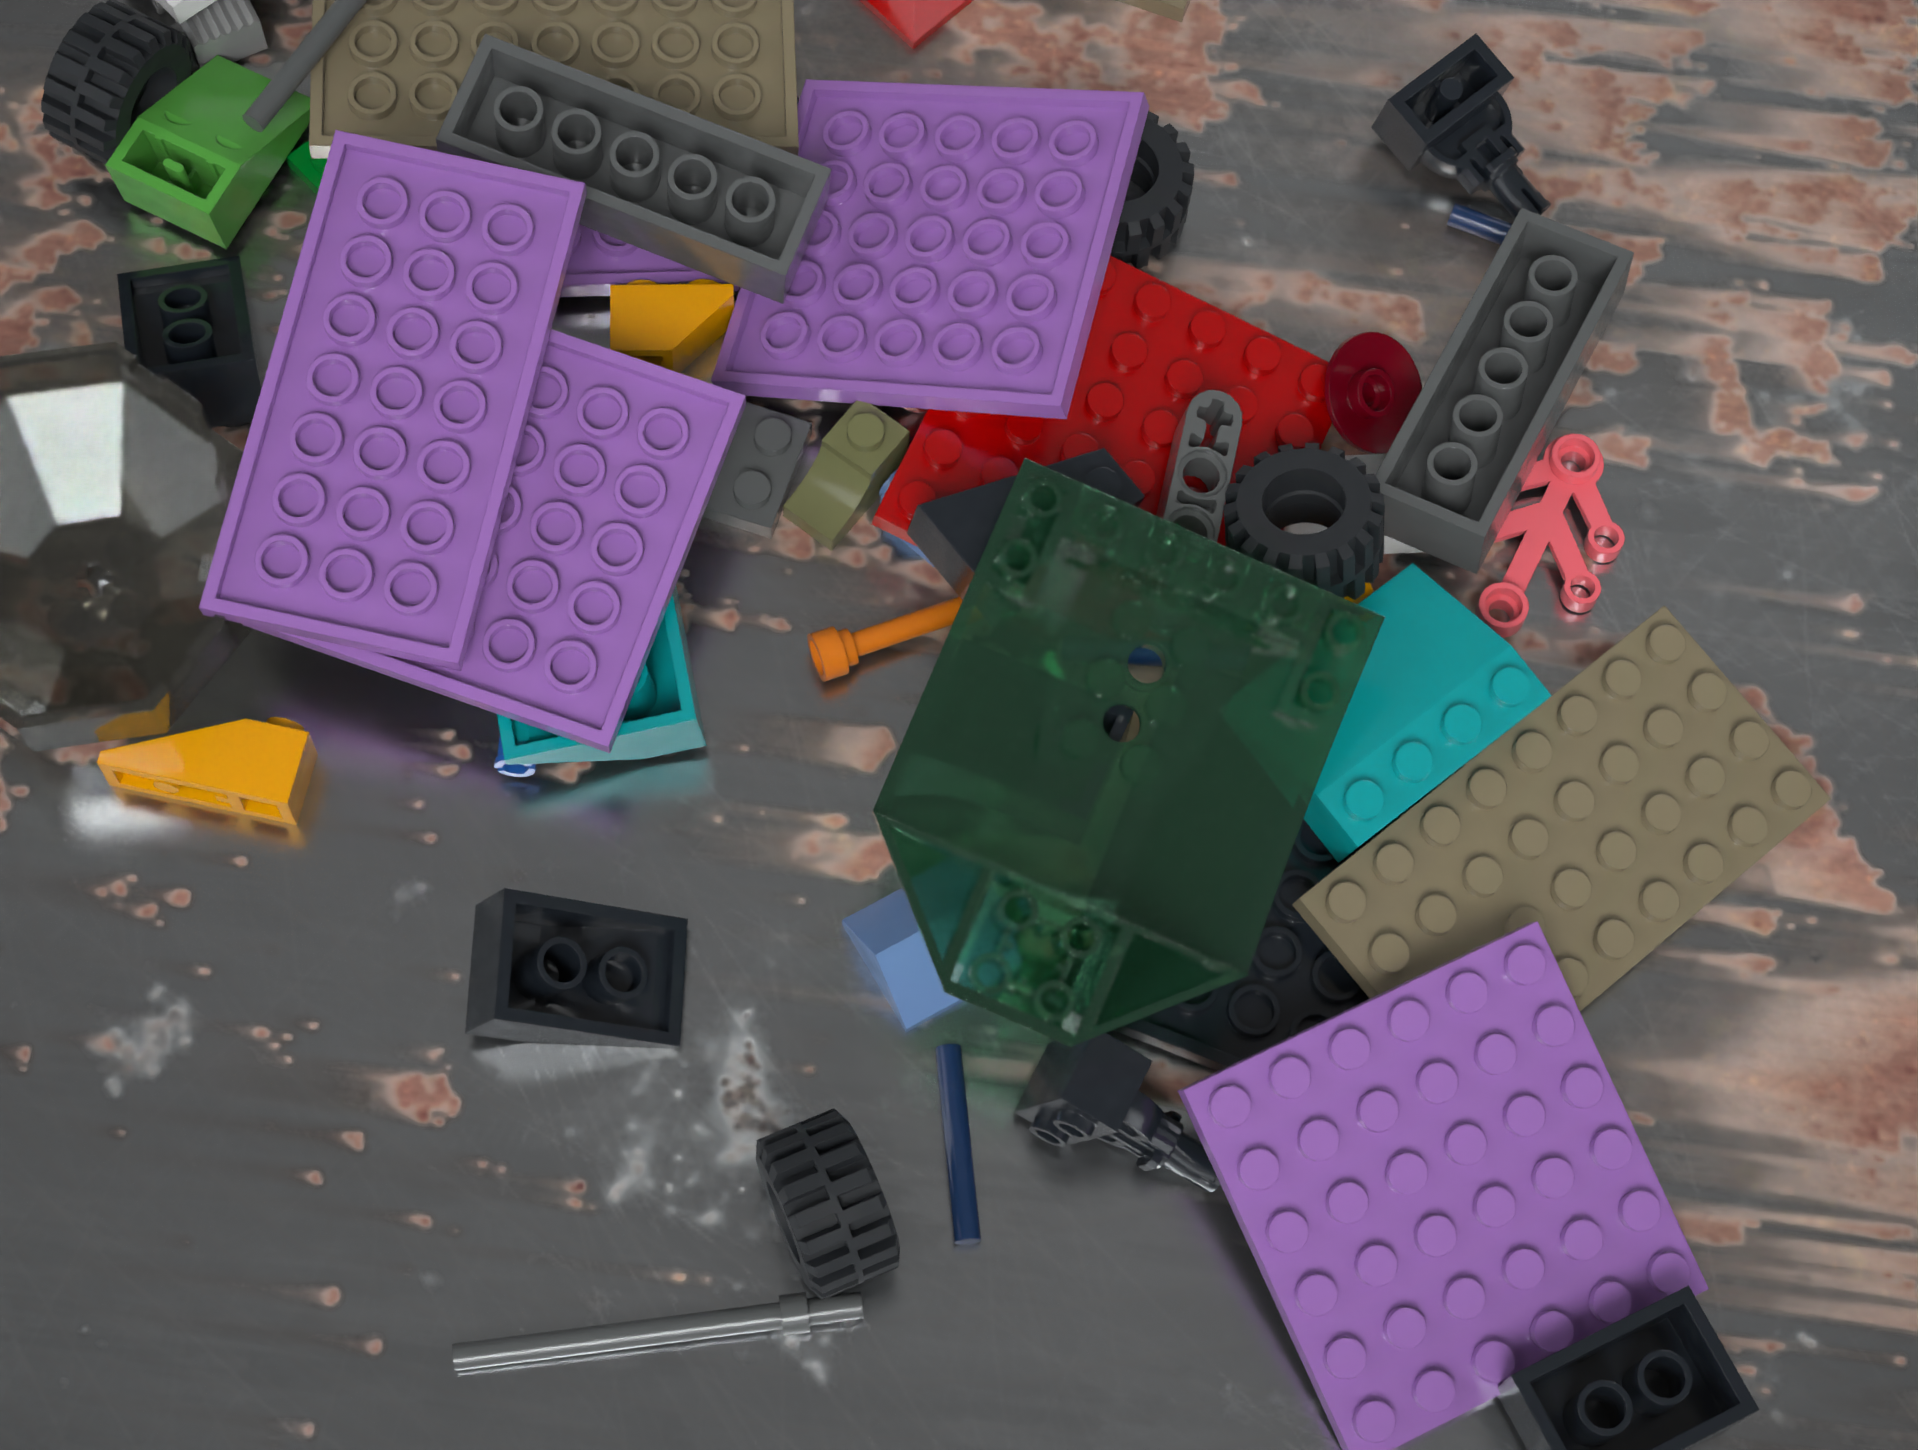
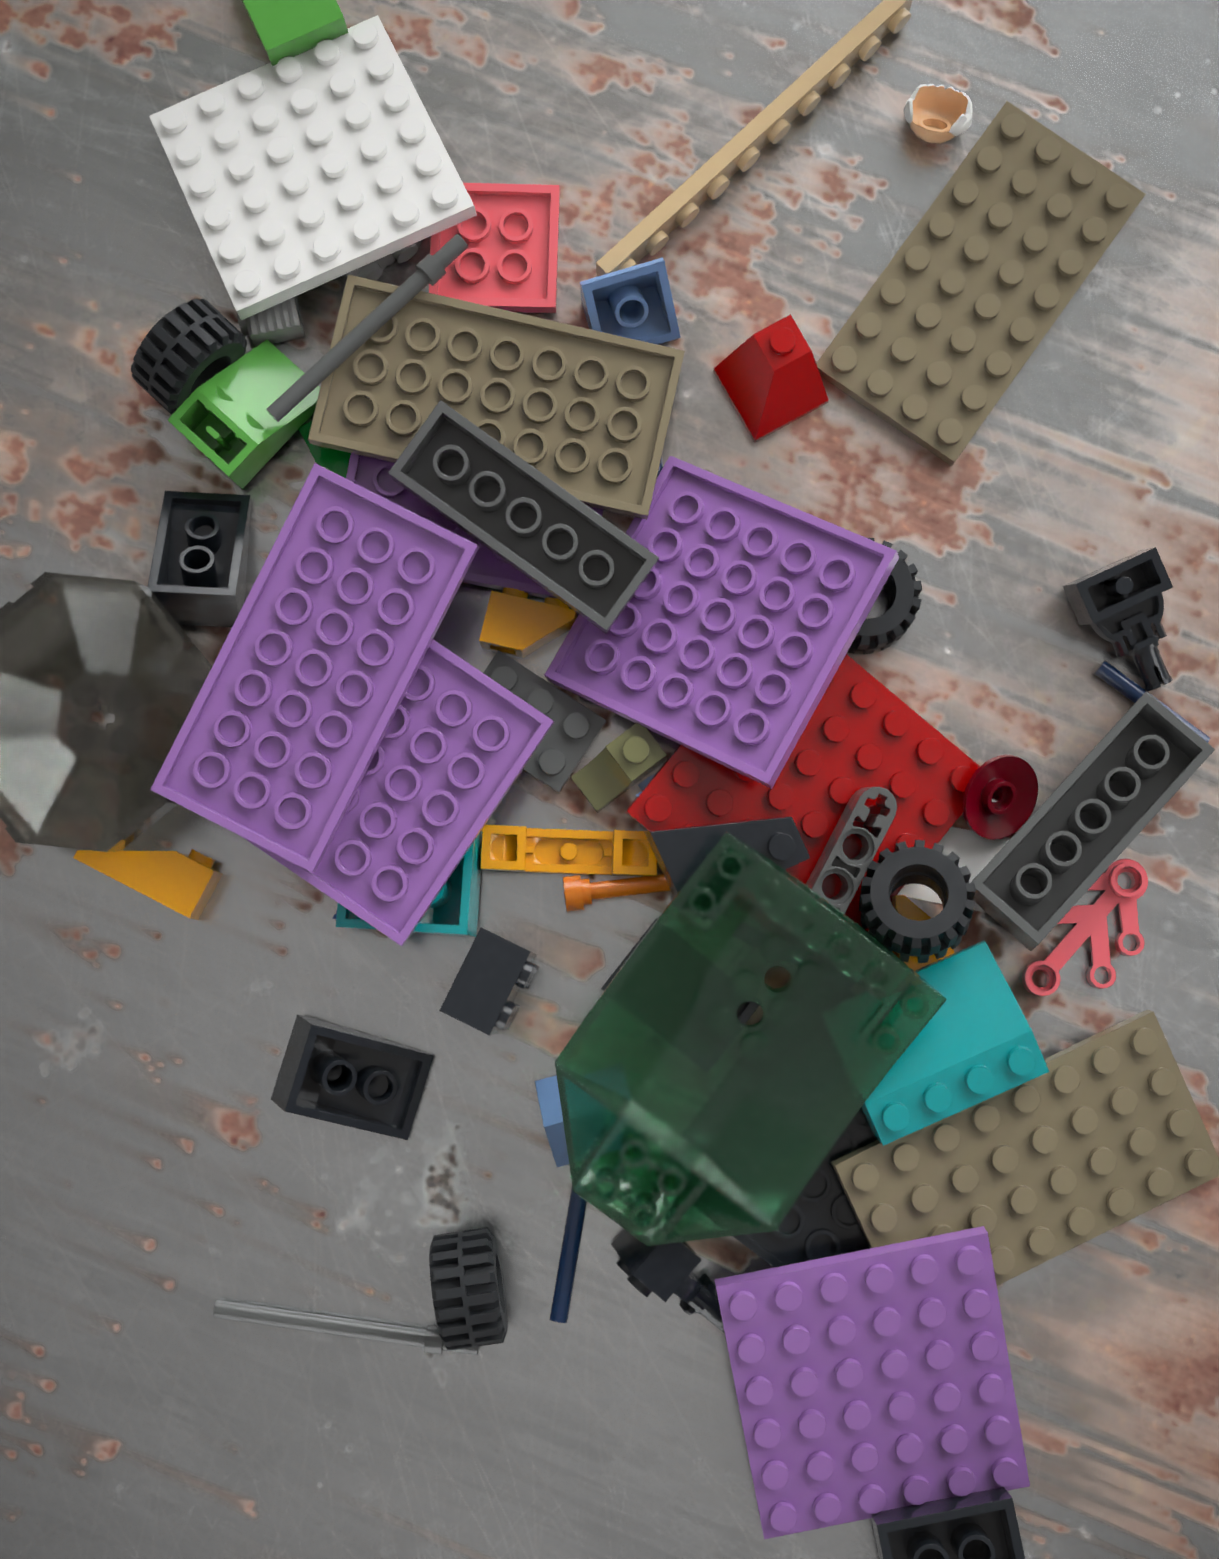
camera: 25 degrees right, 15 degrees up
none -> black brick [439,927,540,1036]
none -> light orange slope [481,825,657,876]

